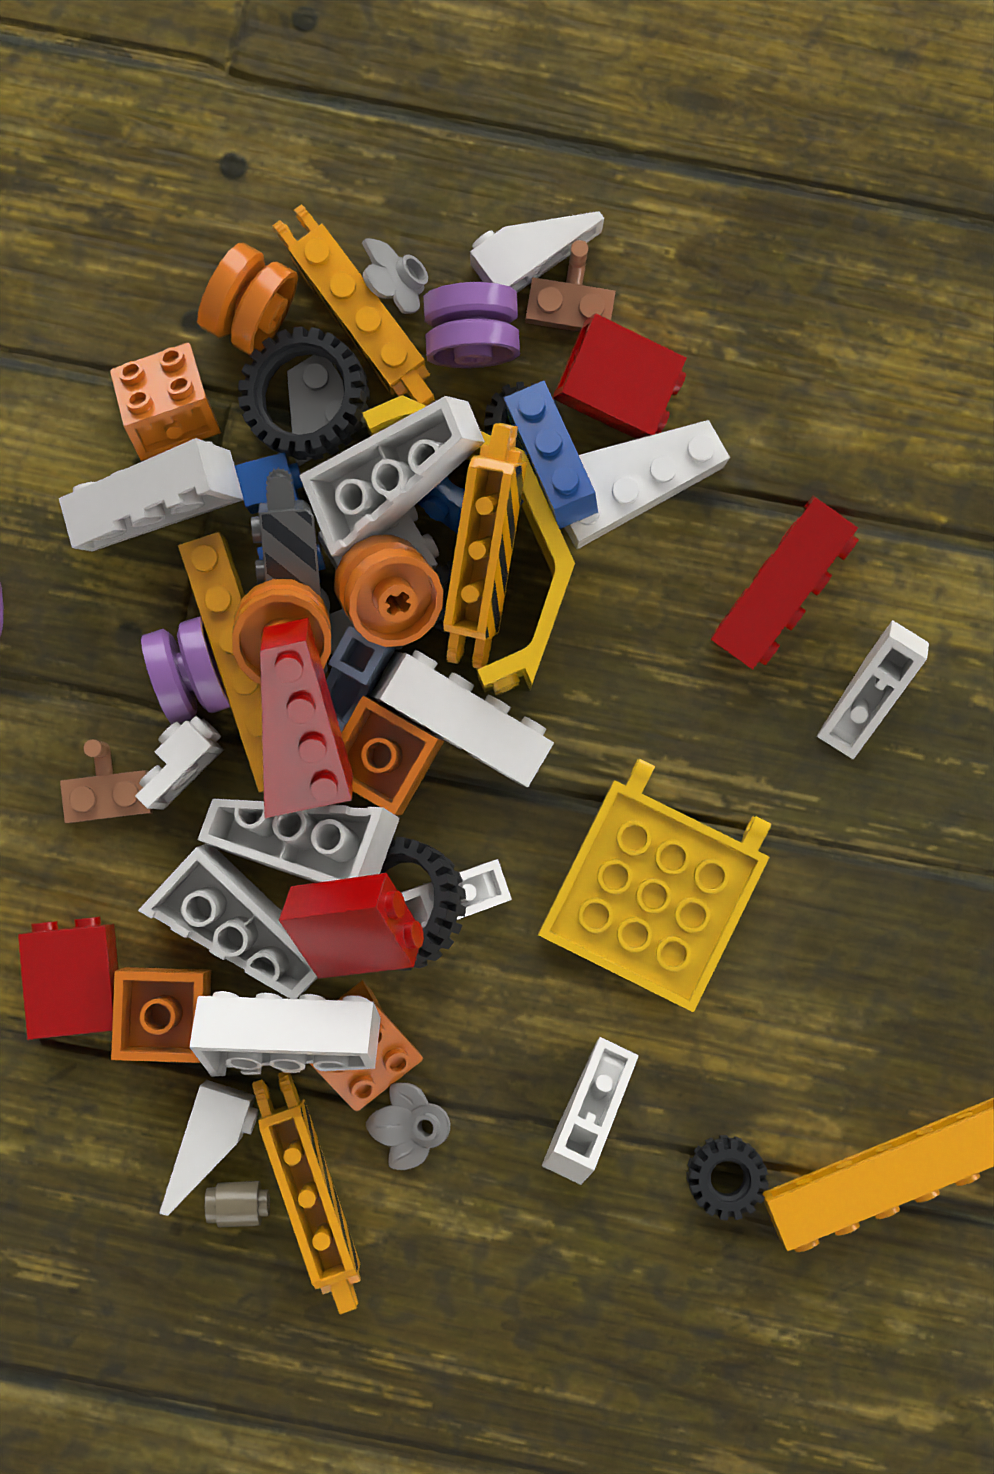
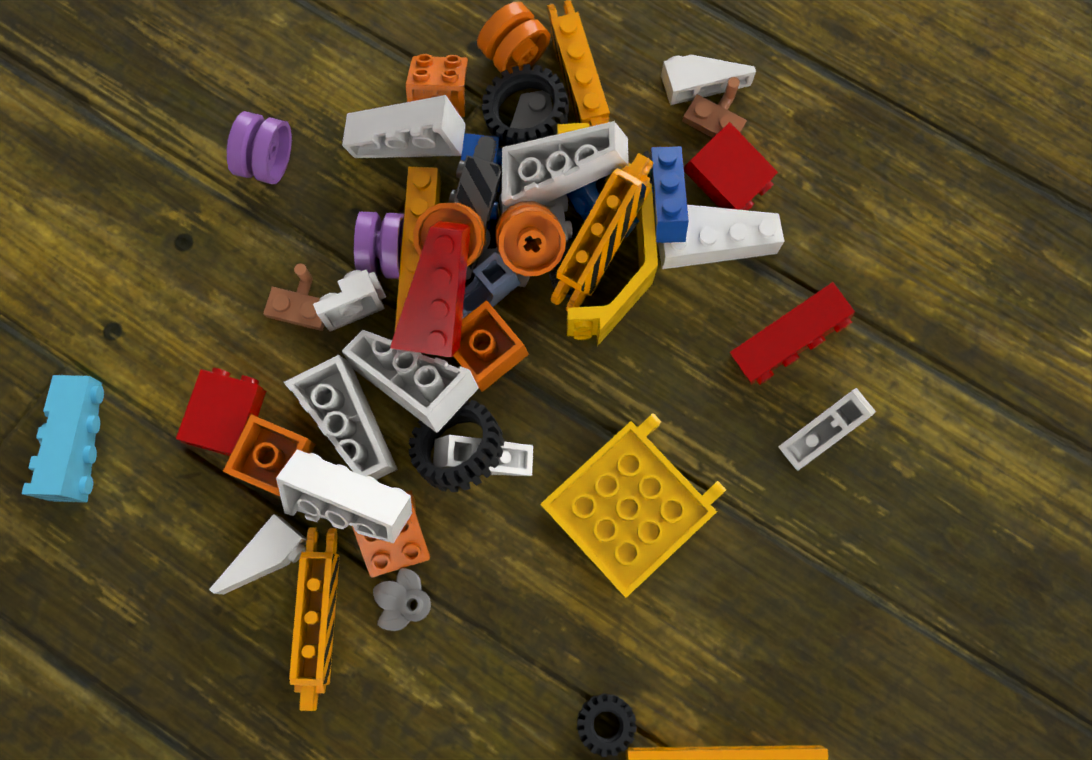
camera: 25 degrees right, 10 degrees down
dark tan brick [205,1181,270,1228] -> none
red brick [279,873,424,979] -> none
light grey plate [362,238,428,314] -> none
white wedge [370,650,554,787] -> none
medium lavender wheel [423,282,520,368] -> none
white slope [542,1037,639,1185] -> none

